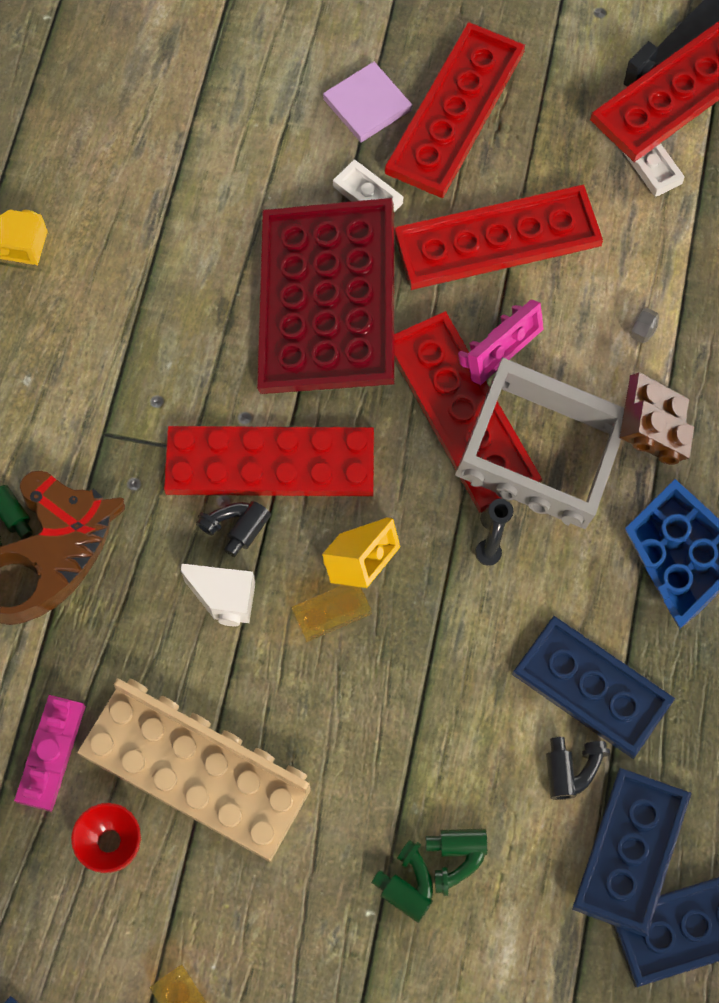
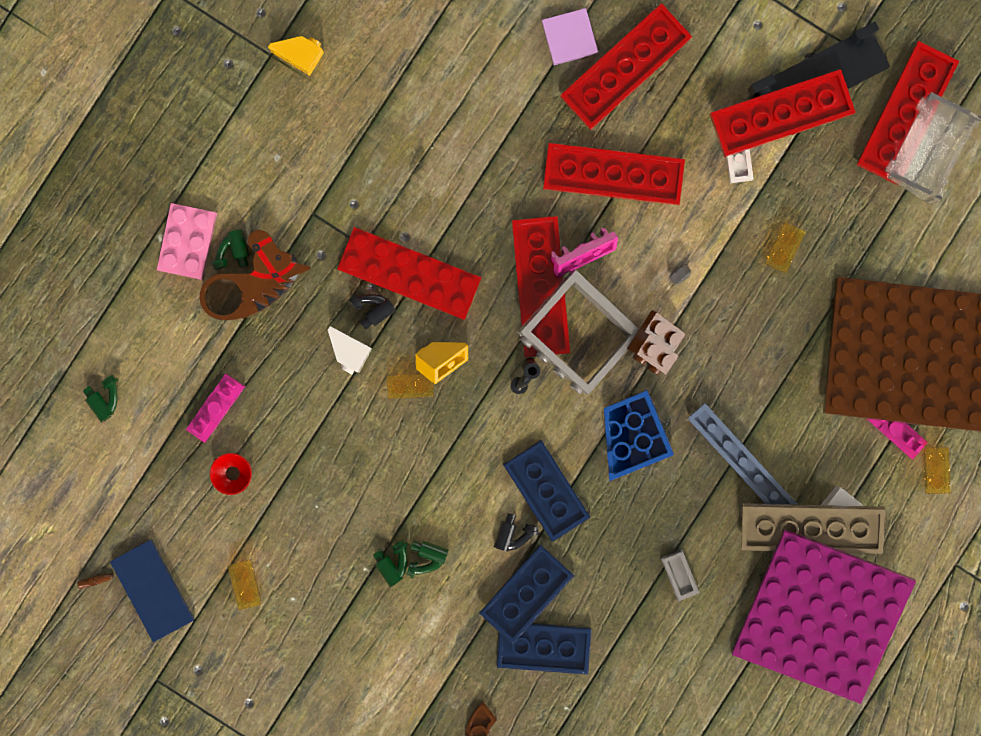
camera: 20 degrees right, 20 degrees up
tan bracket [77,678,311,862] -> none
dark red plate [257,198,394,394] -> none
white plate [333,159,403,212] -> none

